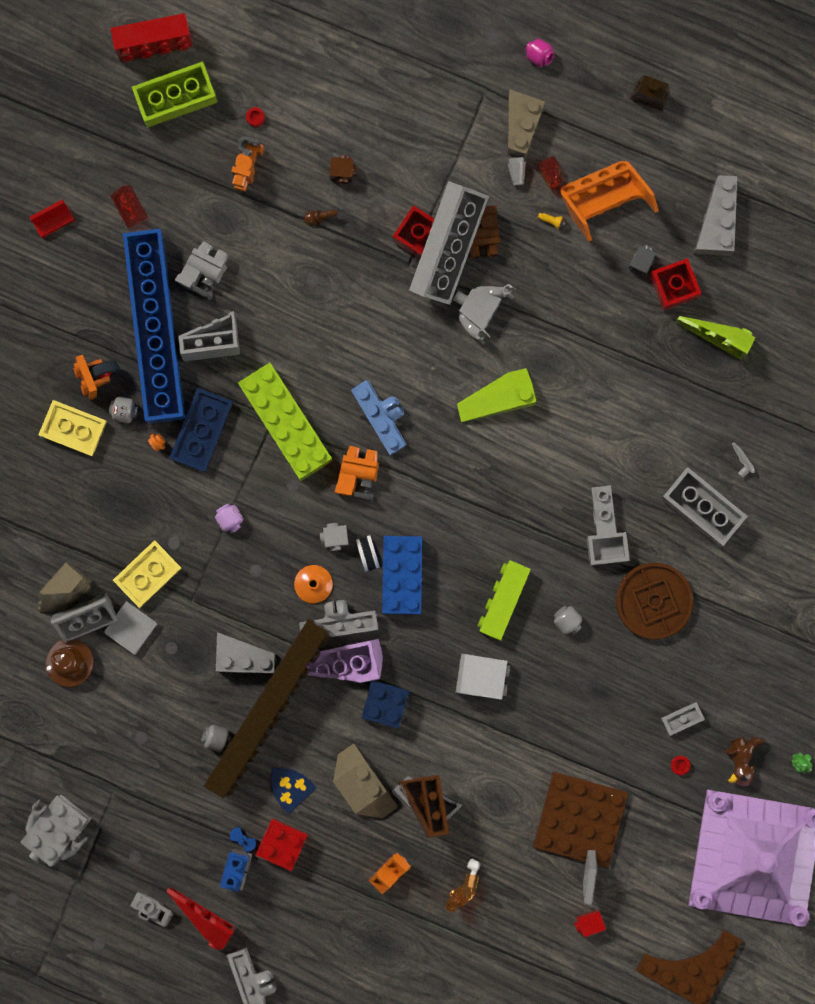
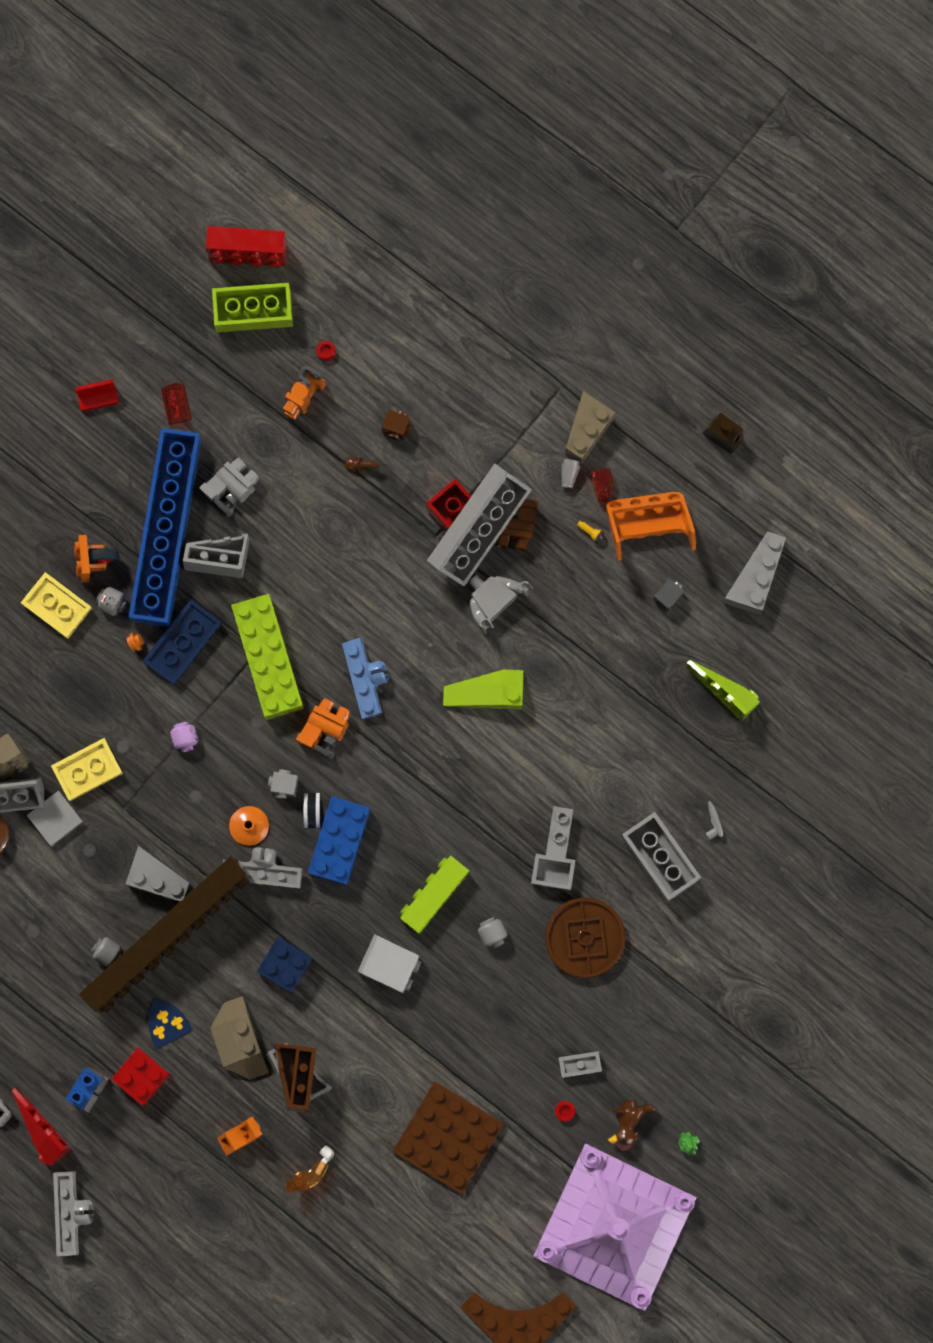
camera: 15 degrees right, 5 degrees down
blue piece [230,827,257,852] -> none
lavender wedge [308,639,383,682] -> none
dark pink head [525,39,554,67] -> none
red brick [574,909,606,937] -> none
light grey tile [583,850,597,904] -> none
red brick [650,258,701,311] -> none

